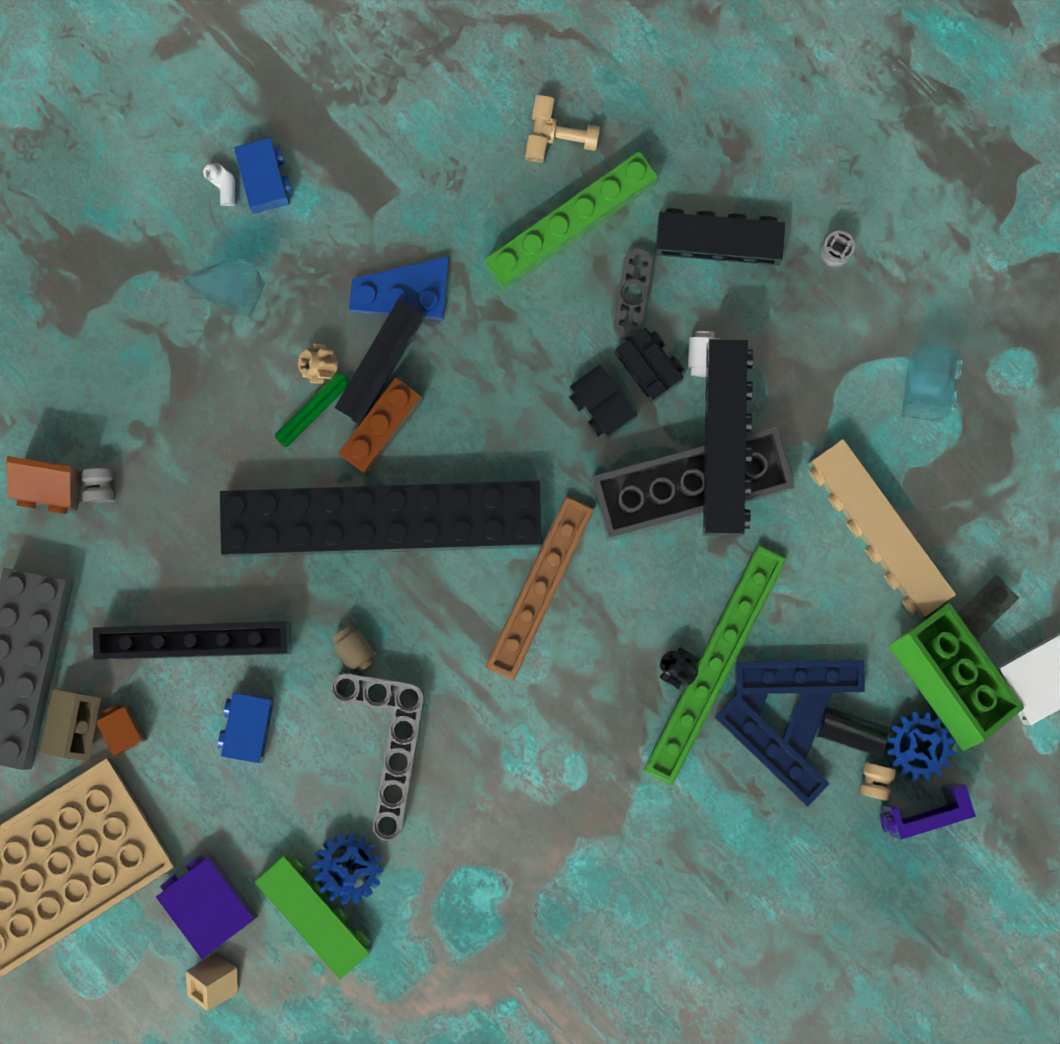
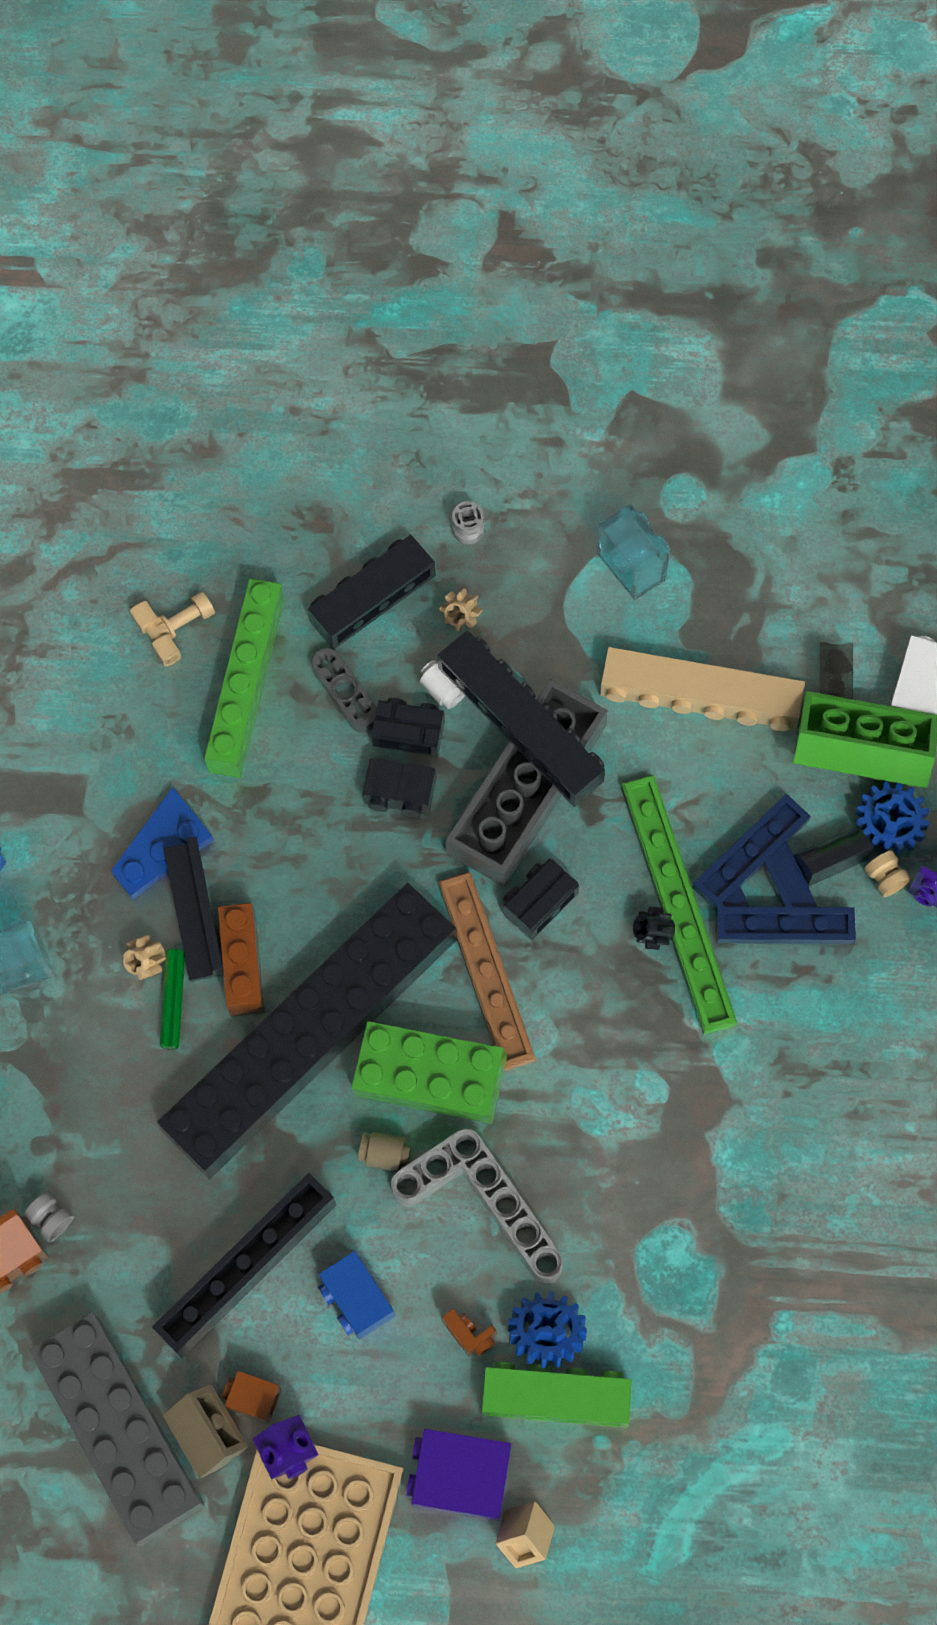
camera: 40 degrees left, 15 degrees down
none -> dark purple brick [253,1415,318,1480]
none -> bright green brick [351,1021,507,1124]
none -> tan gear [439,588,483,631]
none -> dark orange bracket [442,1309,497,1357]
none -> black brick [503,858,579,940]

